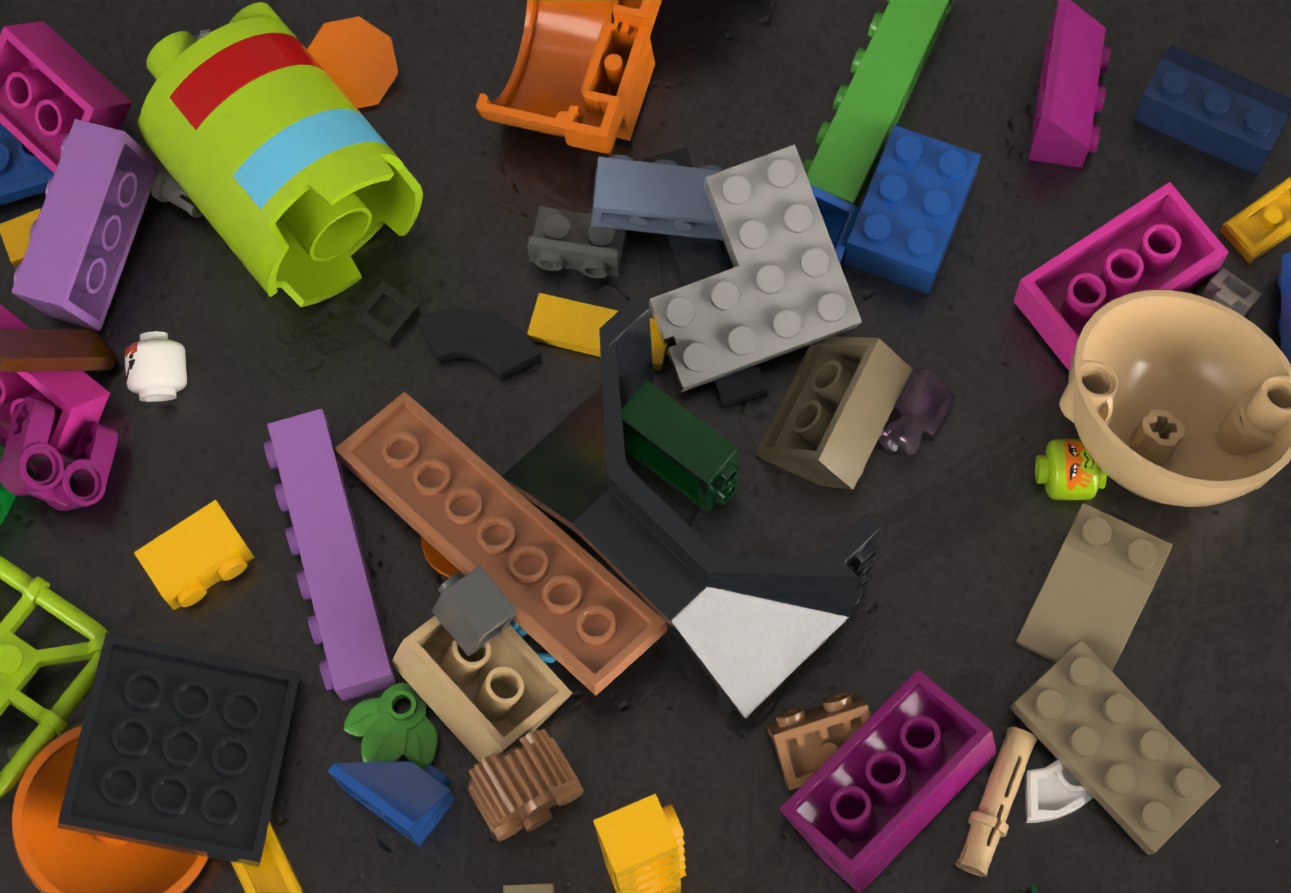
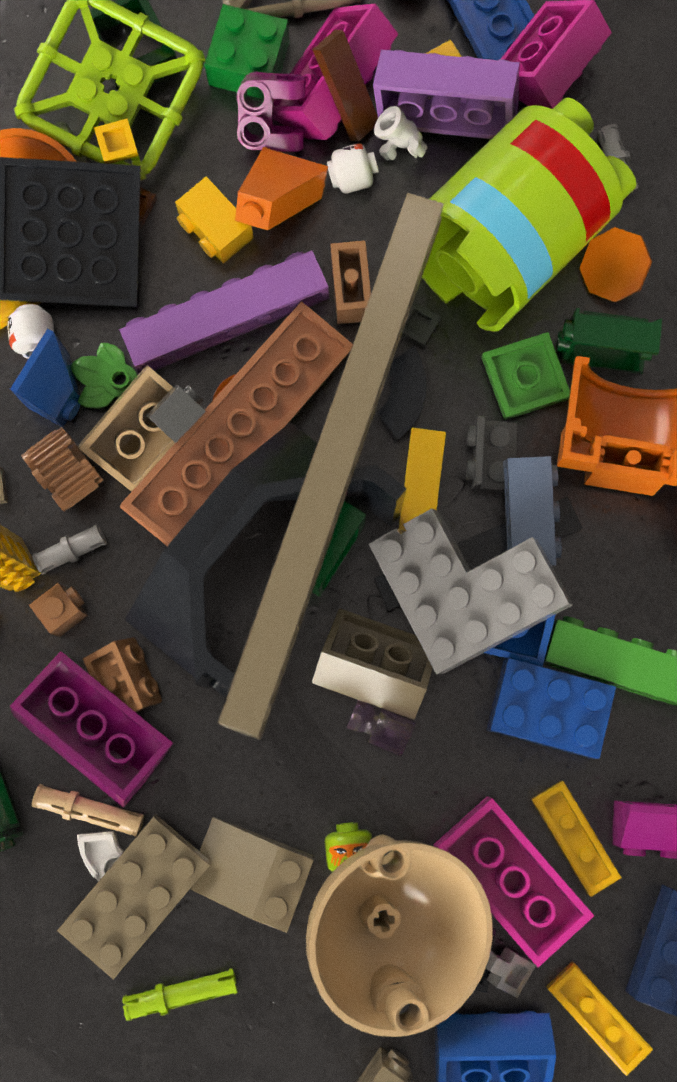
camera: 80 degrees right, 10 degrees up
none -> white head [7,304,54,359]
none -> medium nougat brick [29,583,88,637]
none -> light grey pin [32,524,107,575]
none -> yellow plate [94,118,139,164]
none -> lime pin [122,968,238,1021]
none -> dark tan piece [218,193,444,740]
none -> orange slope [235,147,328,231]
none -> medium nougat brick [331,241,371,324]
none -> white piece [374,106,427,161]
none -> bright green plate [481,332,570,420]
none -> yellow tile [531,780,622,897]
none -> dark green window [556,308,662,374]

